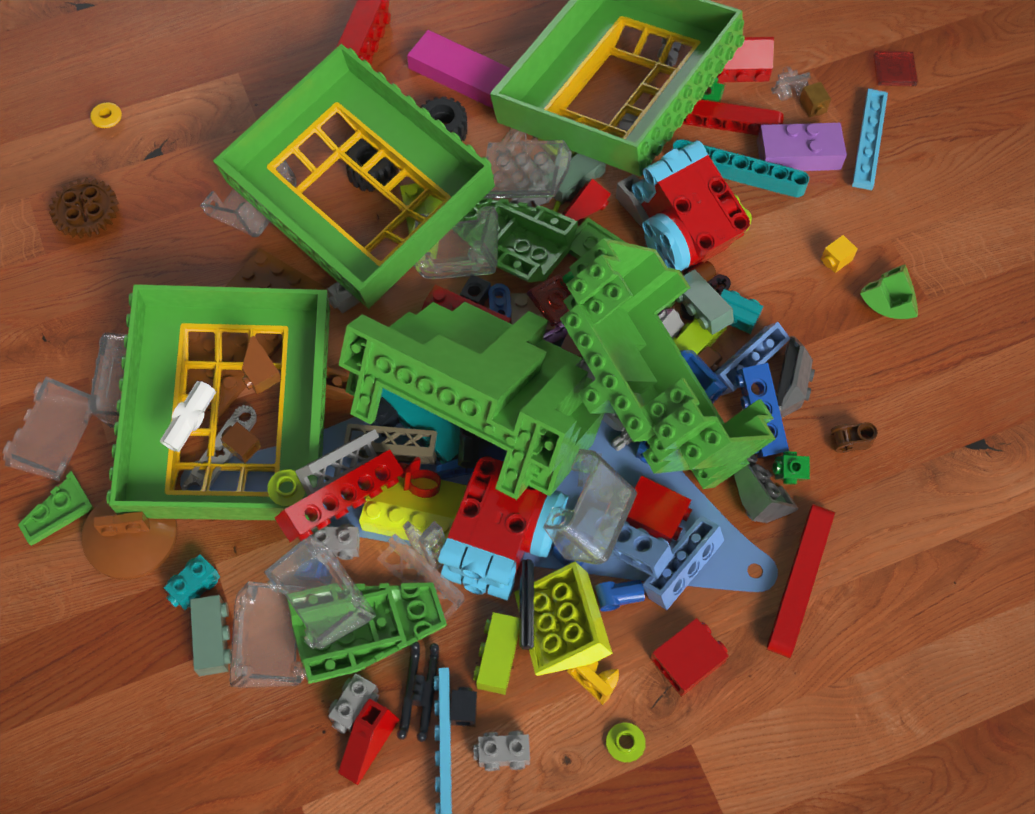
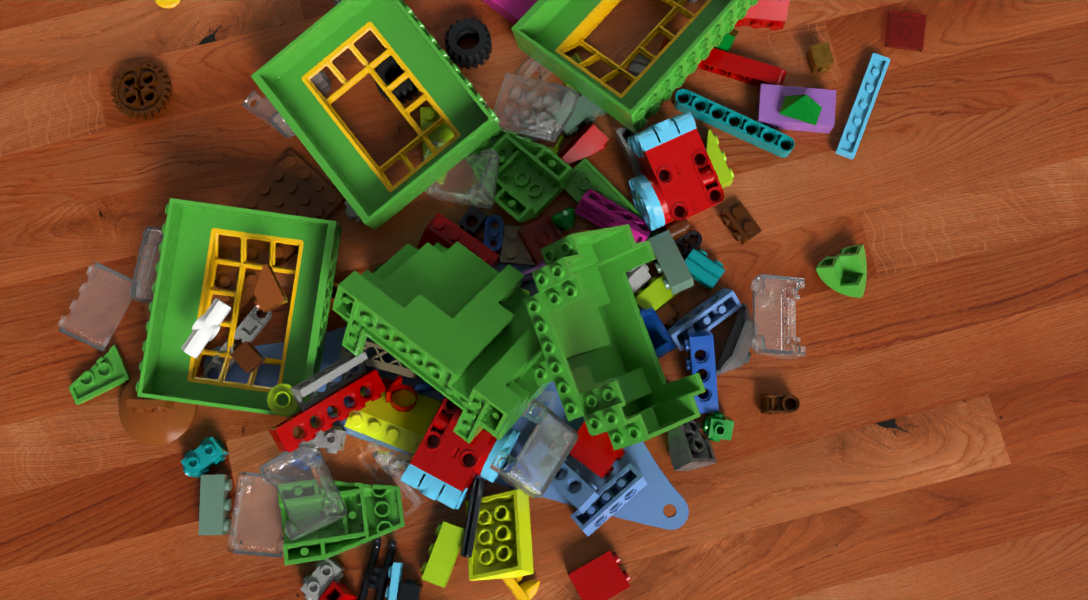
camera: 15 degrees right, 15 degrees up
blue piece [595,580,645,611] -> none
red beam [766,504,835,658] -> none
clear hips [771,66,811,101] -> none
yellow brick [820,235,858,273] -> none
none -> reddish brown bracket [720,201,762,245]
none -> clear windscreen [751,274,806,360]
none -> green slope [779,95,822,126]

